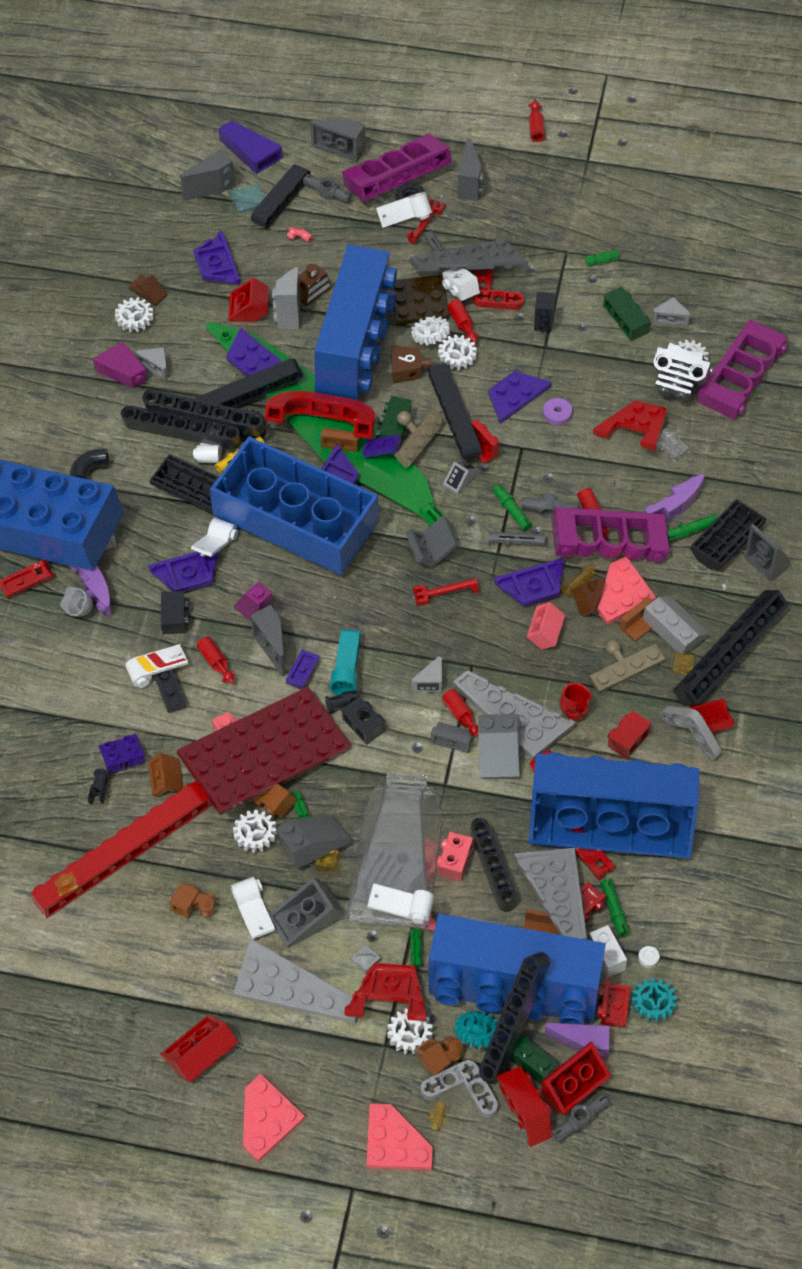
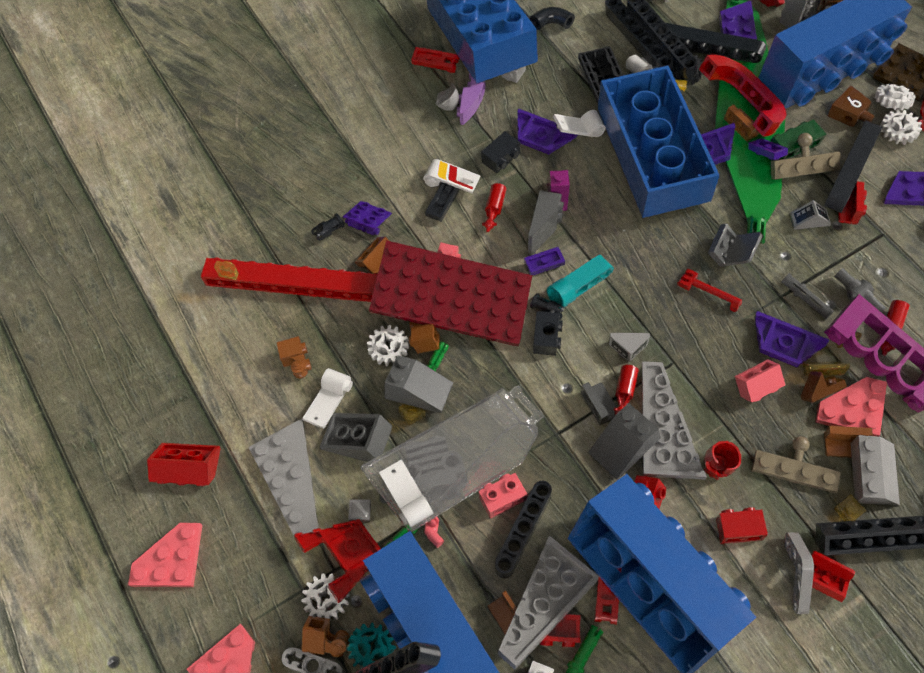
camera: 50 degrees right, 5 degrees up
green pin [492,484,533,532] -> none

